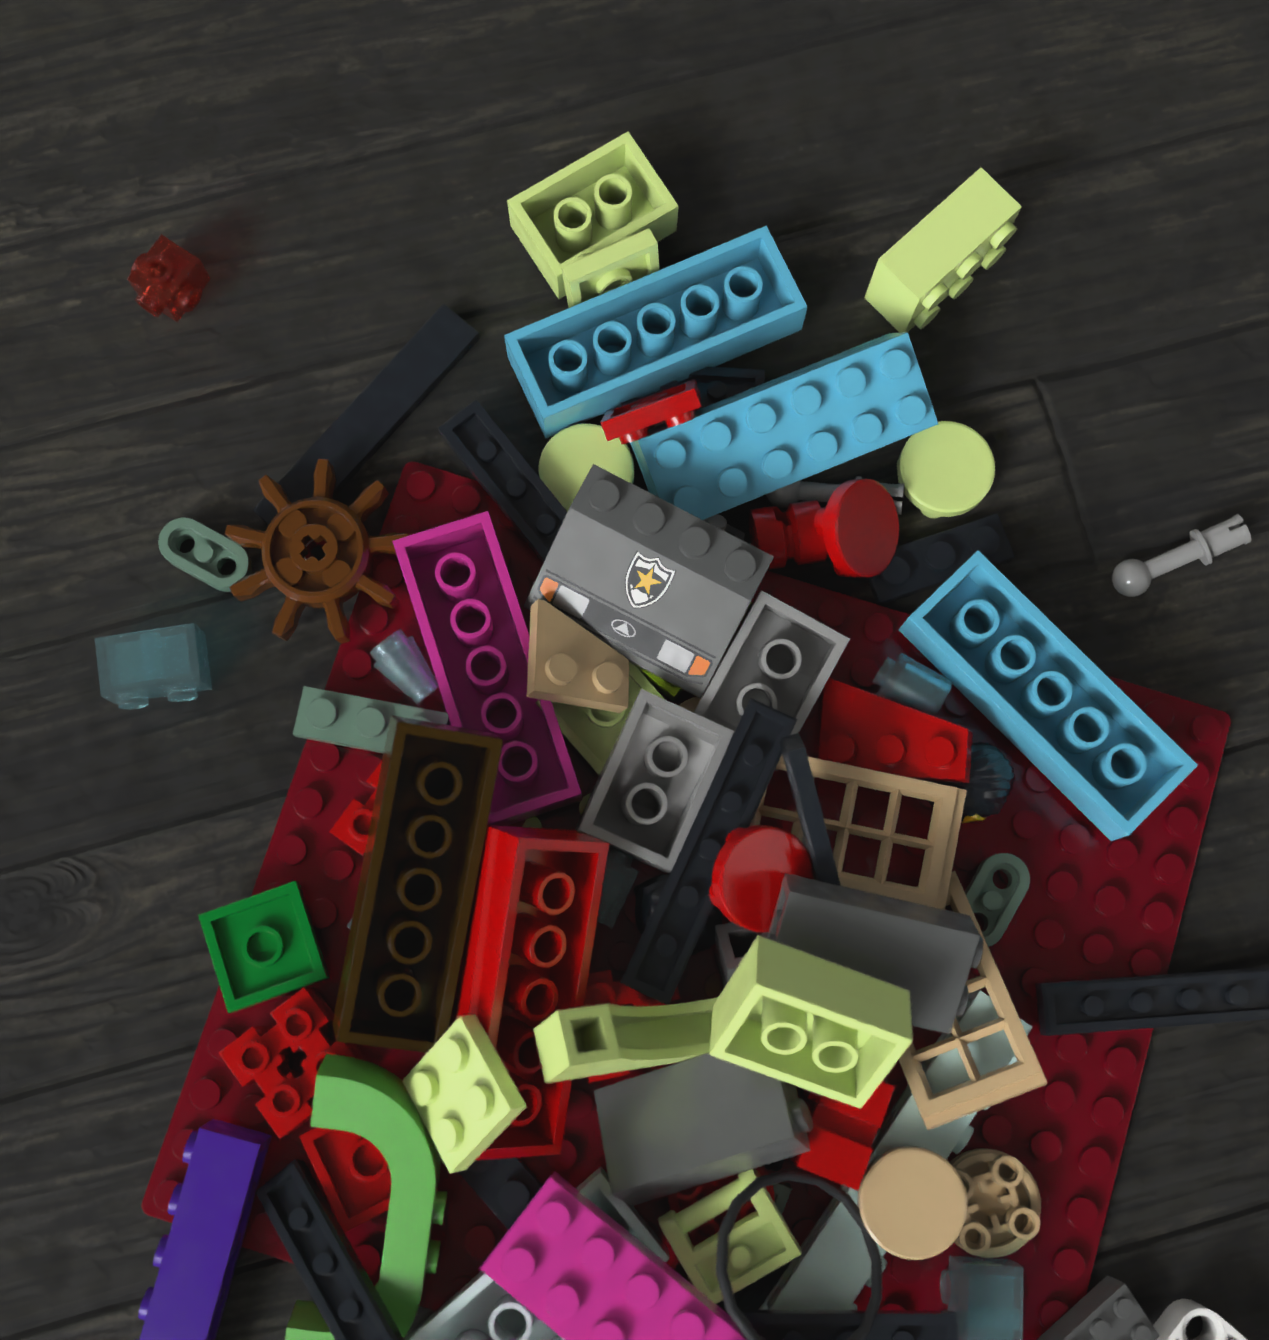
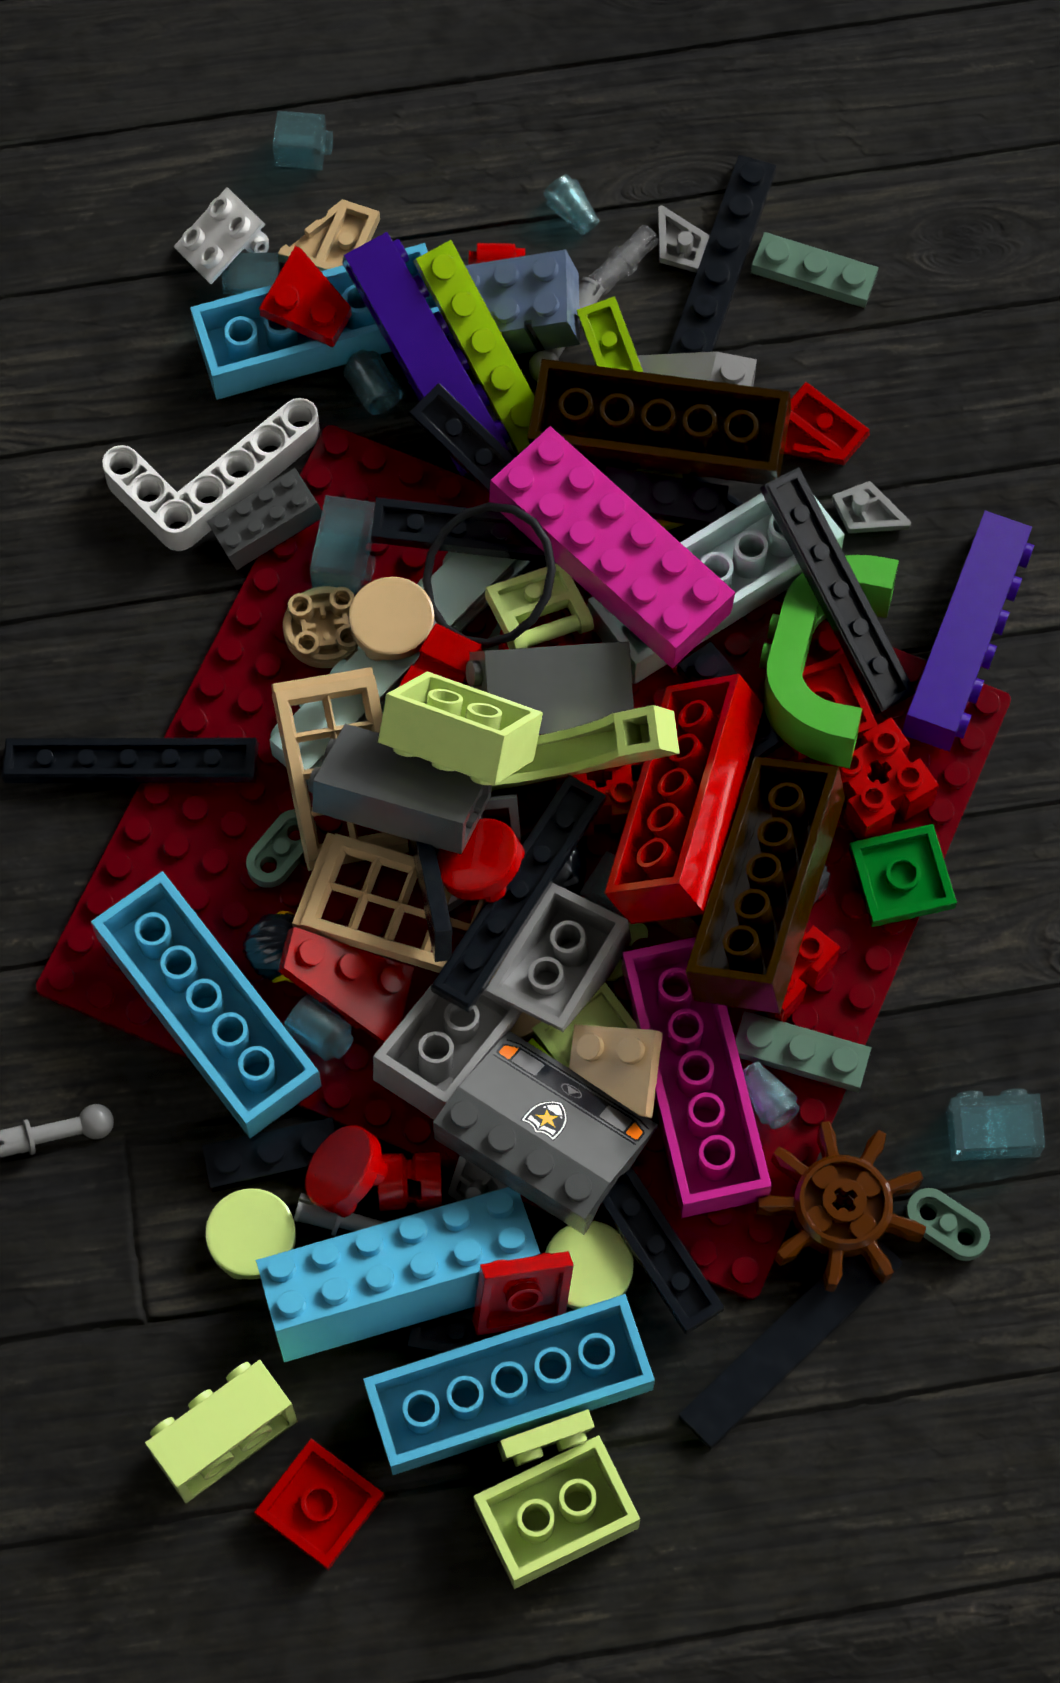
camera: 170 degrees left, 10 degrees down
clear red brick [127,234,211,322] -> none
yellowish green plate [402,1014,527,1173] -> none
none -> red plate [254,1438,384,1571]

